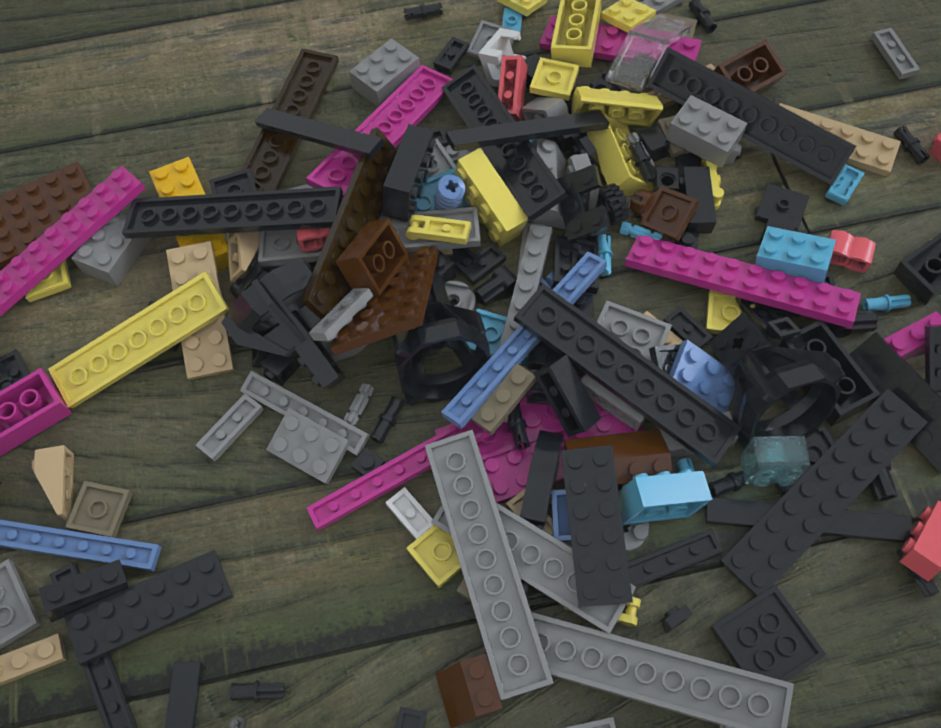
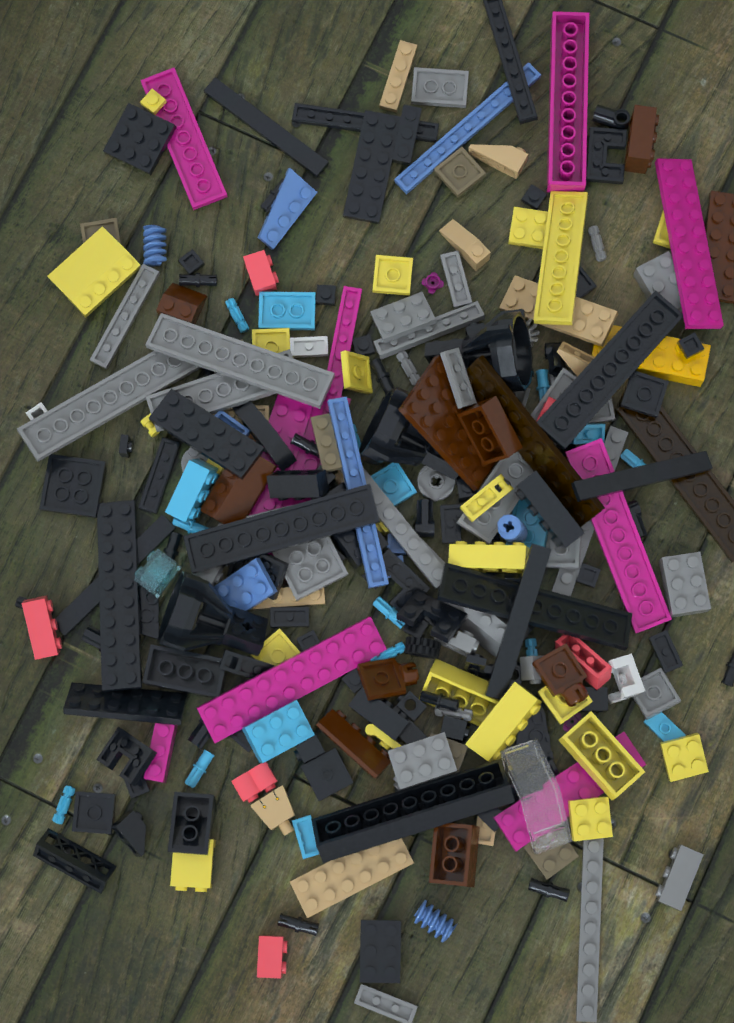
camera: 130 degrees right, 15 degrees up
none -> black pin [179,273,217,288]
none -> medium azure axle [225,298,249,333]
none -> coral brick [243,250,279,296]
none -> tan torso [250,785,296,836]
none -> medium blue wing [257,168,317,250]
none -> medium azure plate [258,292,316,330]
none -> black plate [297,630,320,651]
none -> black plate [316,285,336,306]
none -> reddish brown slope [316,709,391,780]
none -> light yellow plate [340,350,373,394]
none -> black brick [360,919,401,983]
none -> light yellow plate [372,255,413,296]
none -> medium blue piece [413,900,458,943]
none -> magenta plate [422,272,444,294]
none -> tan slope [439,219,491,271]
none -> light yellow plate [508,207,548,249]
none -> black plate [521,184,547,210]
none -> reddish brown plate [532,643,589,707]
none -> light grey axle [588,225,607,262]
none -> medium azure axle [620,449,647,468]
none -> black plate [677,333,704,359]

